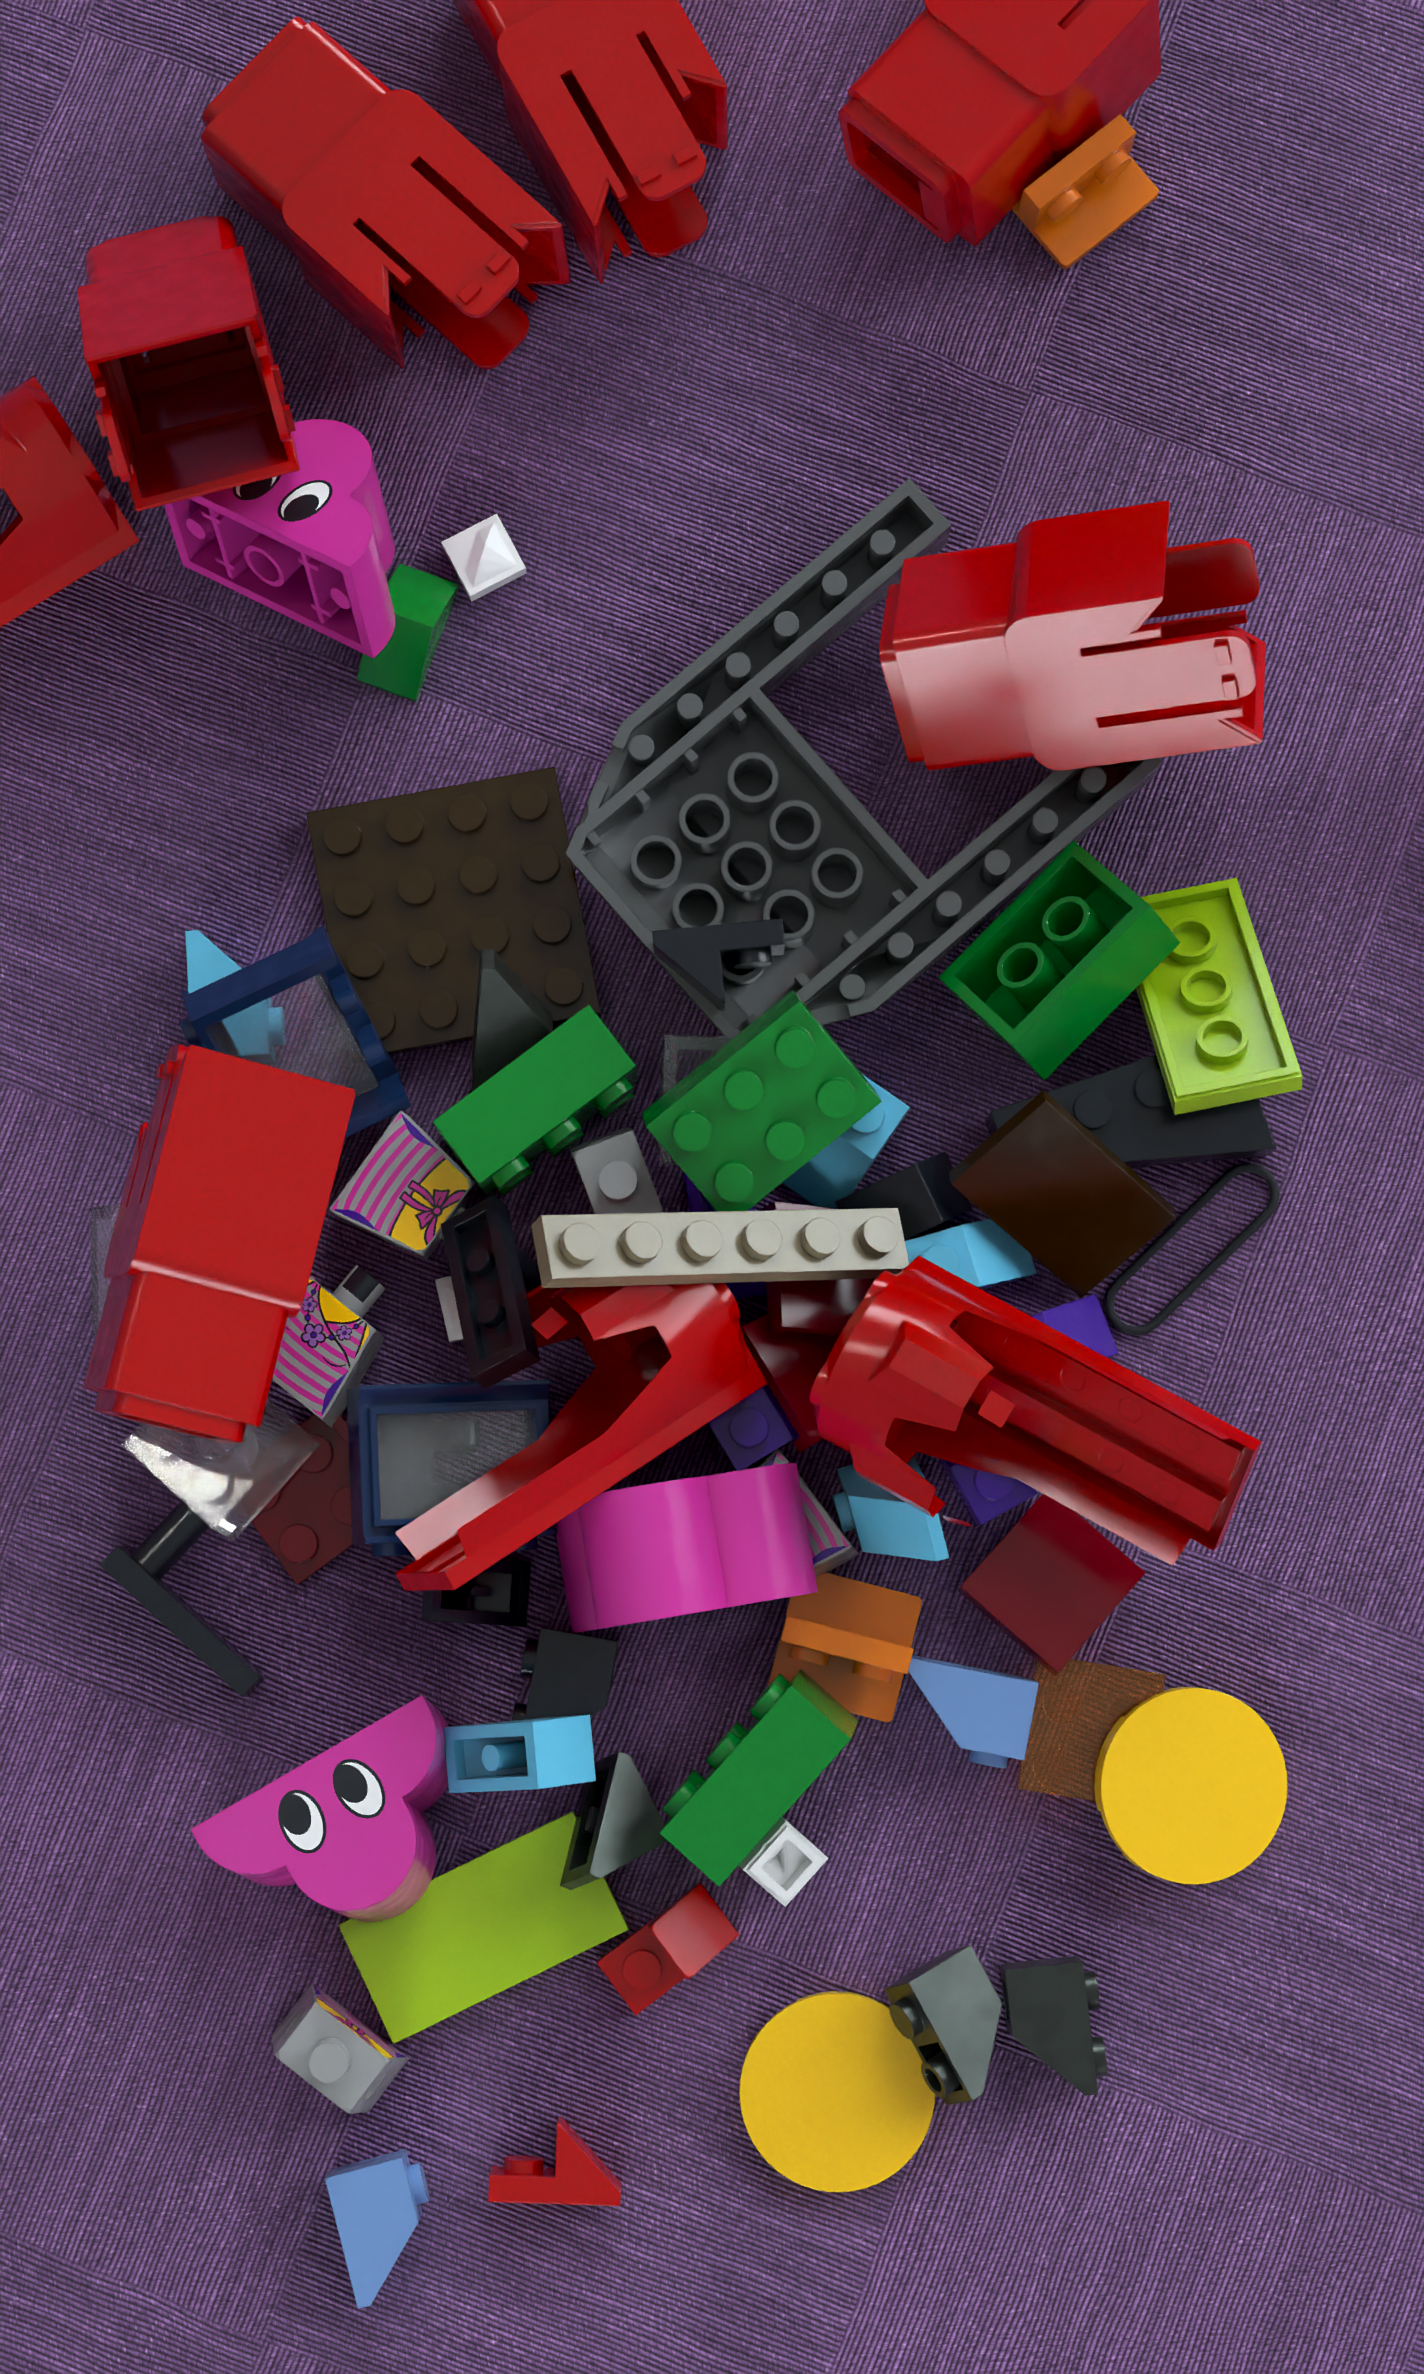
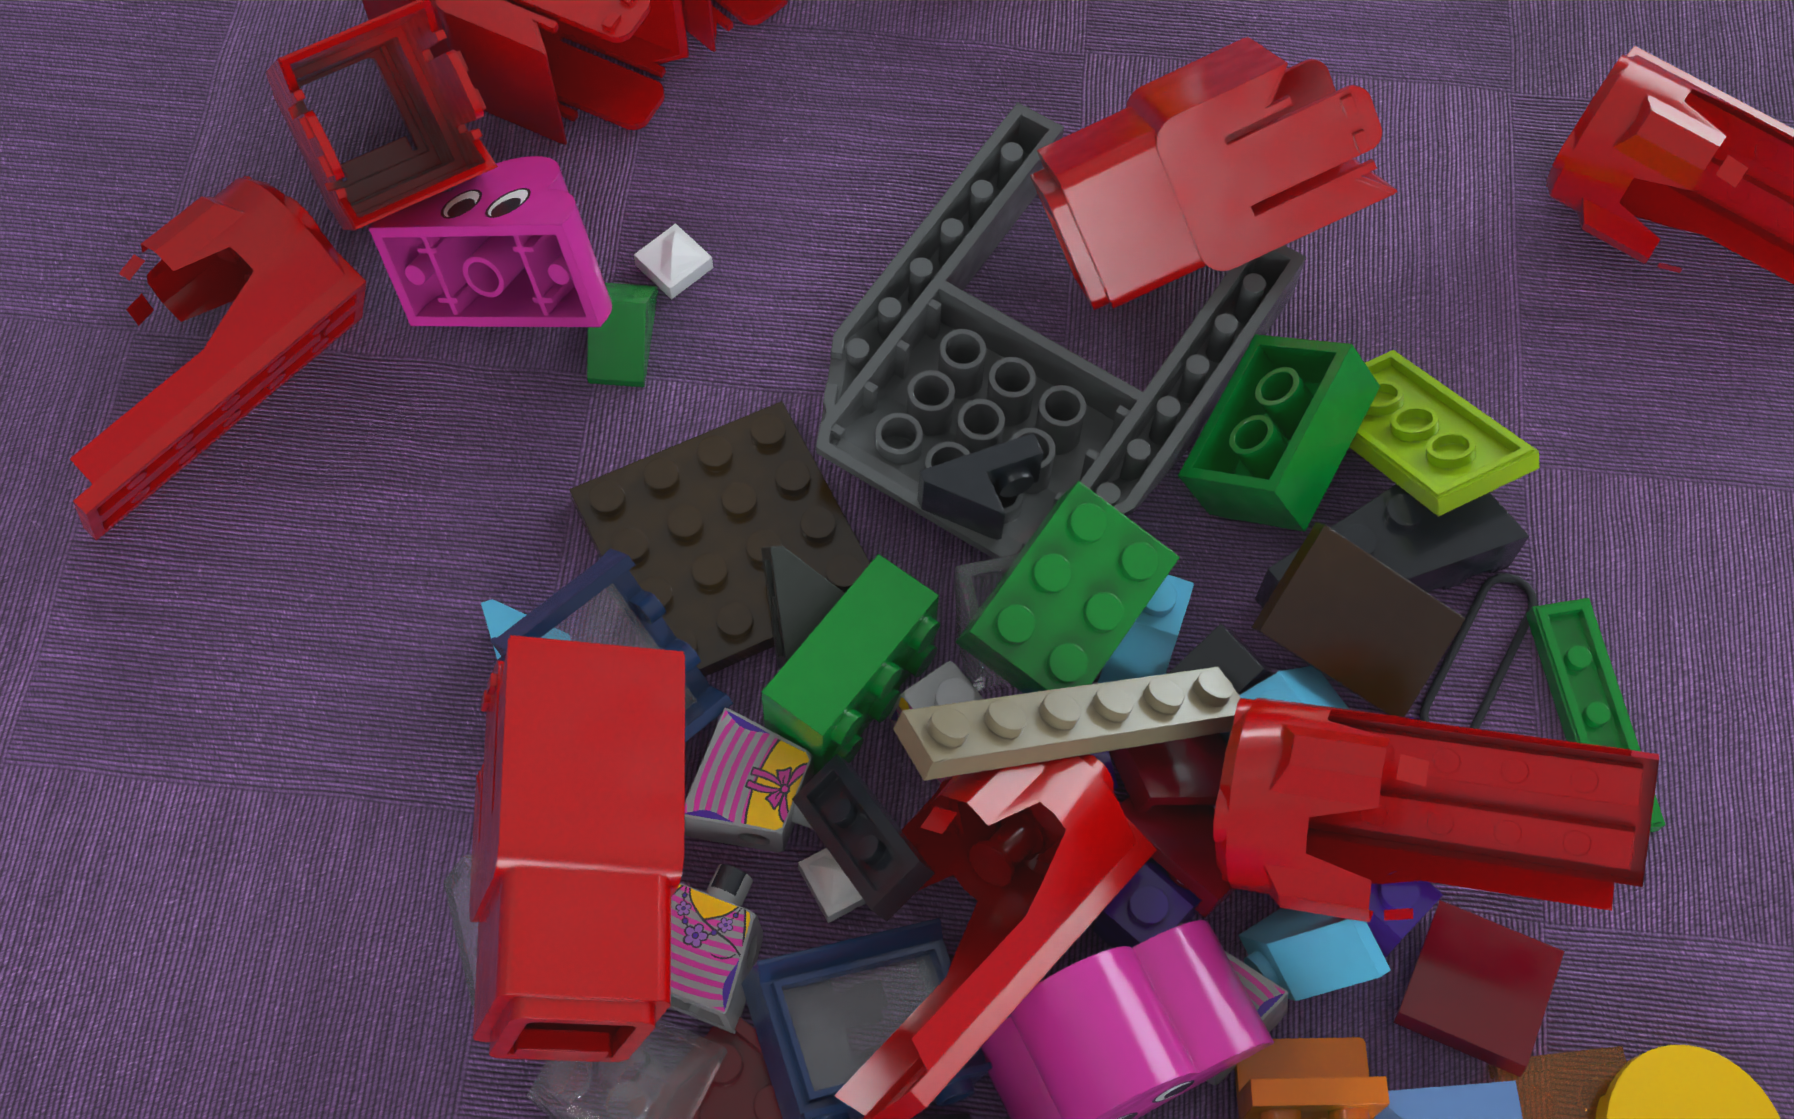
camera: 15 degrees left, 20 degrees down
none -> green tile [1526,598,1665,833]

